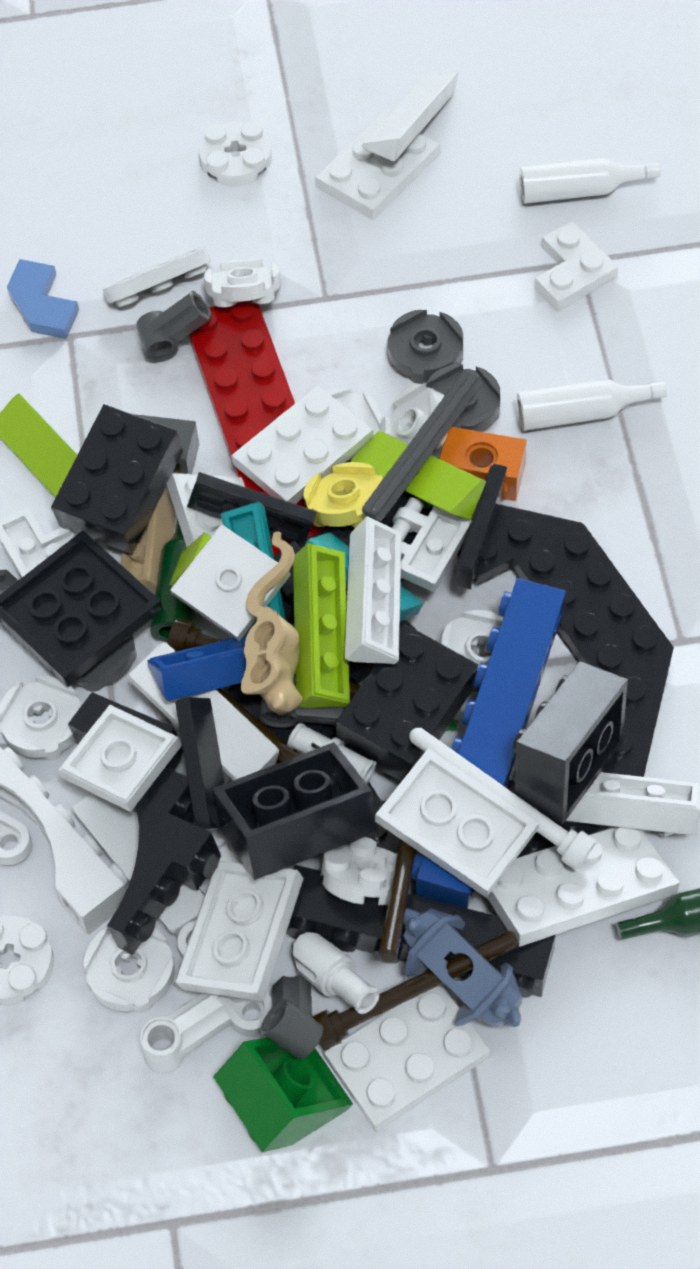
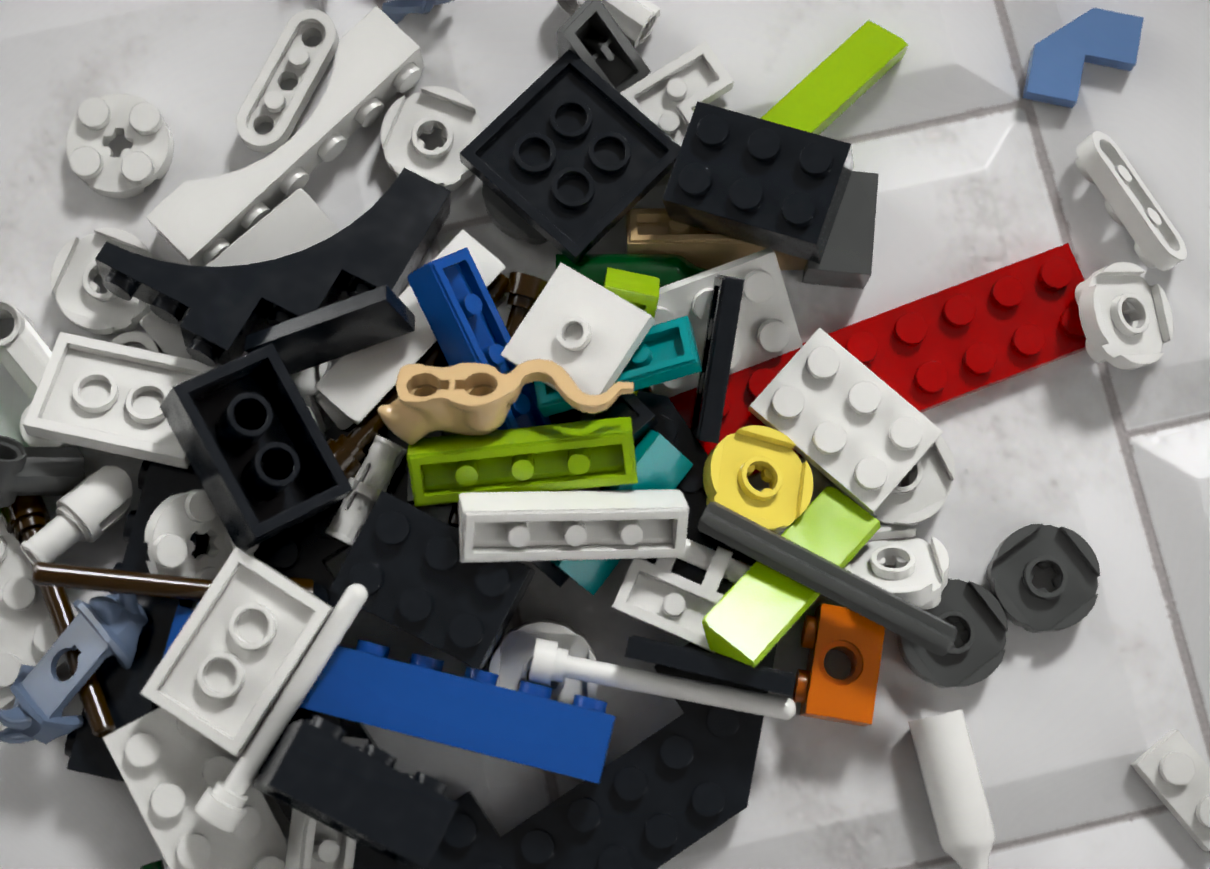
camera: 80 degrees right, 20 degrees up
white plate [58,705,182,812] -> none
dark grey piece [136,291,212,362] -> none
none -> white piece [528,638,796,720]

